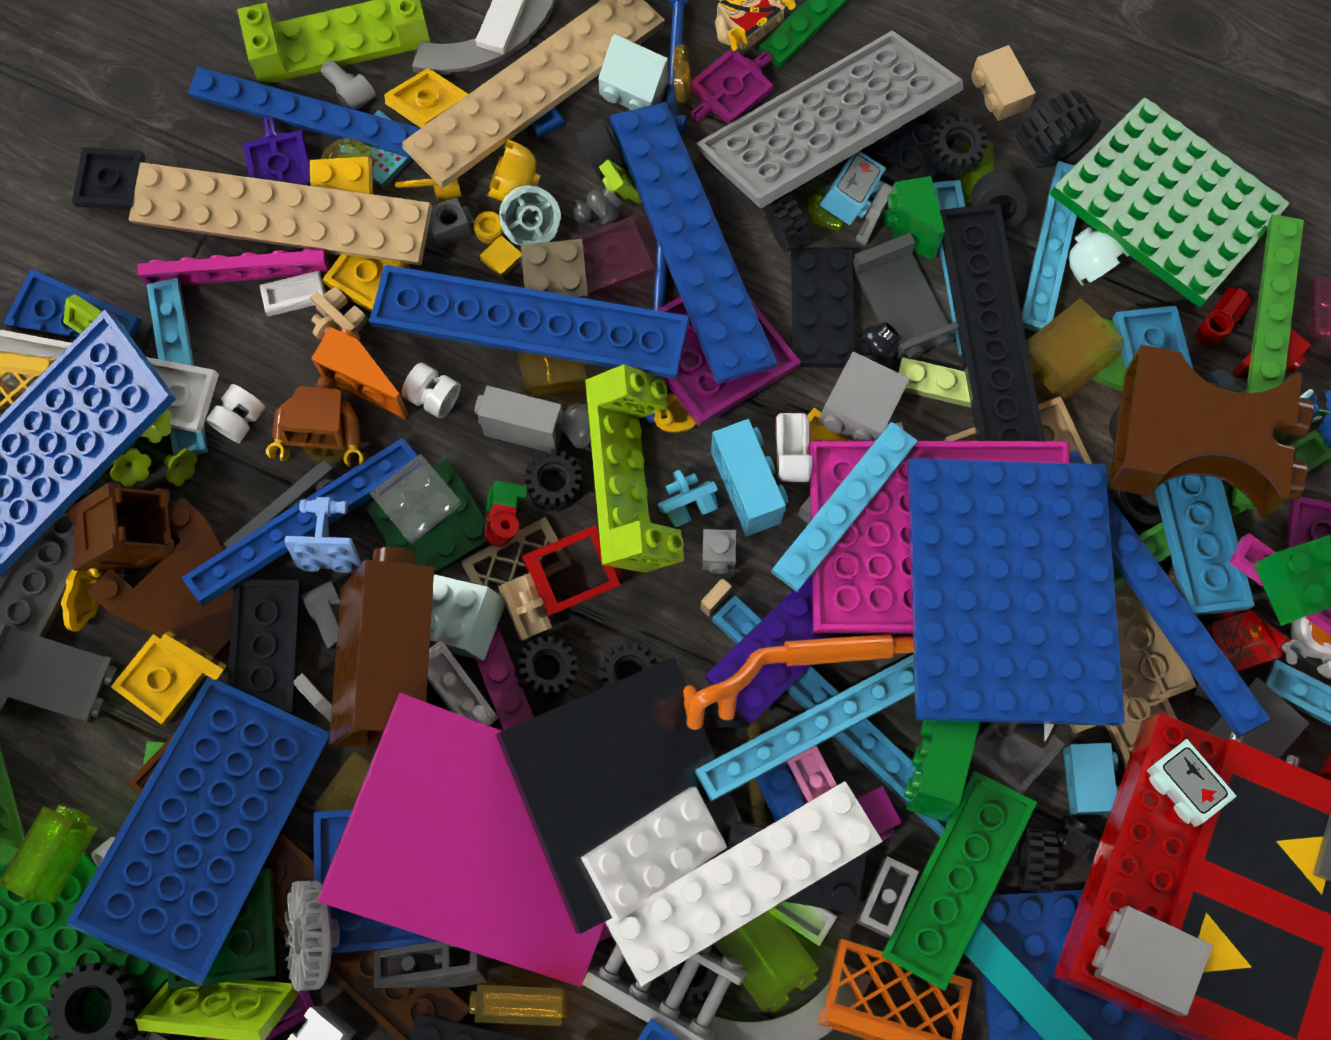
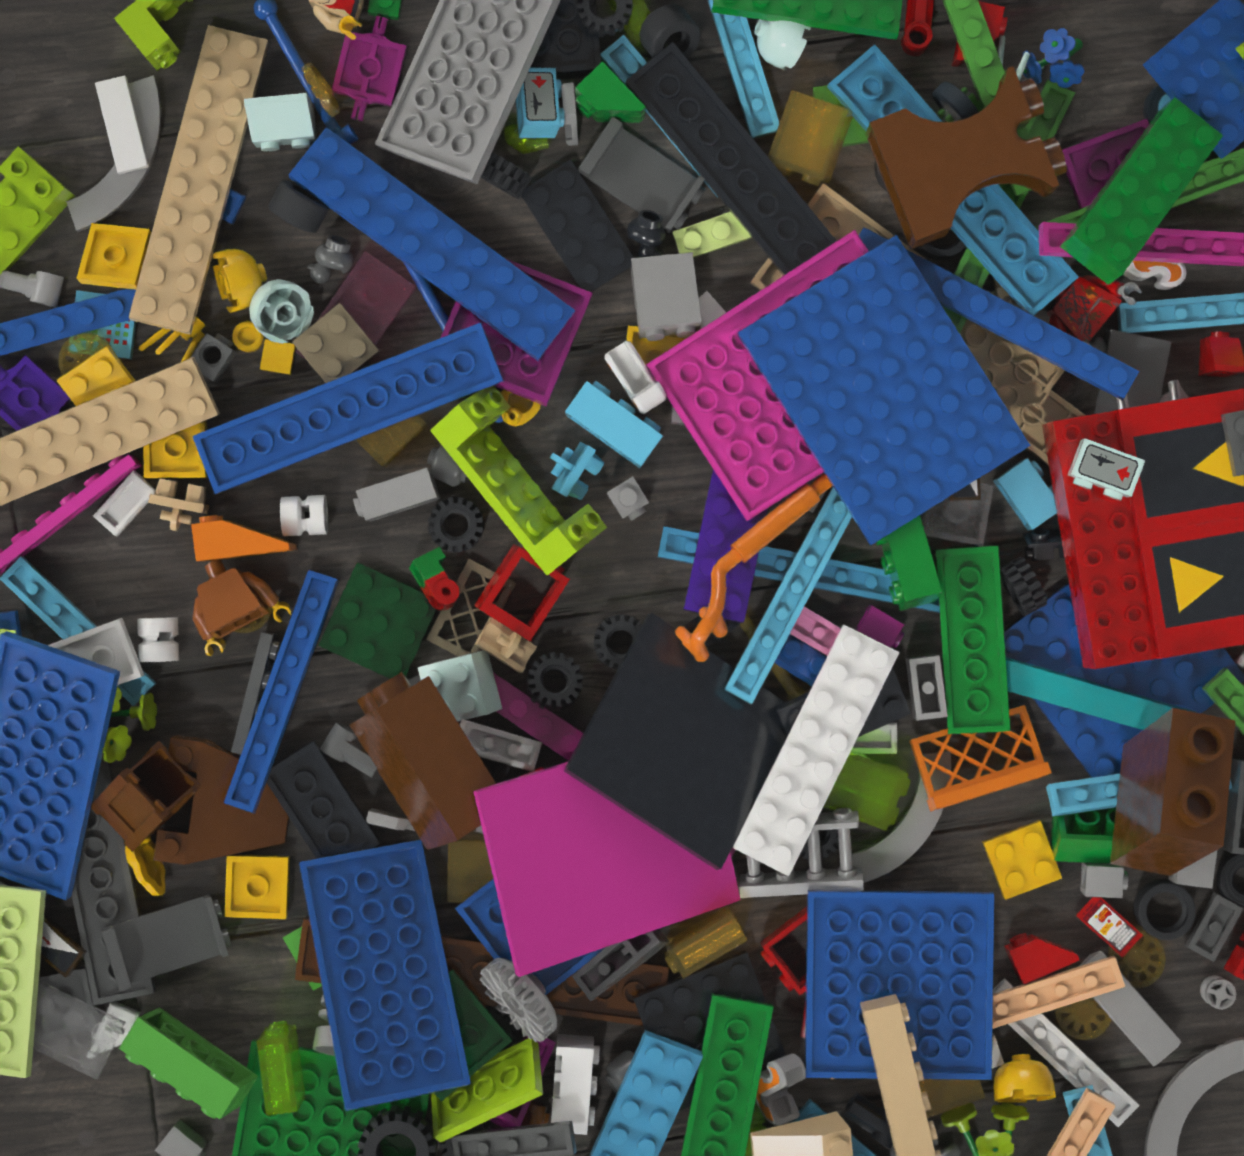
camera: 30 degrees left, 15 degrees up
yellow tile [158,630,227,680] -> none
light blue plate [285,497,361,573] -> none
clear plate [370,454,462,544] -> none
white plate [581,787,728,921] -> none
lime plate [599,160,641,204] -> none
tan tile [701,579,732,616] -> none
medium azure plate [771,421,917,592] -> none
light grey brick [1092,906,1213,1016] -> none

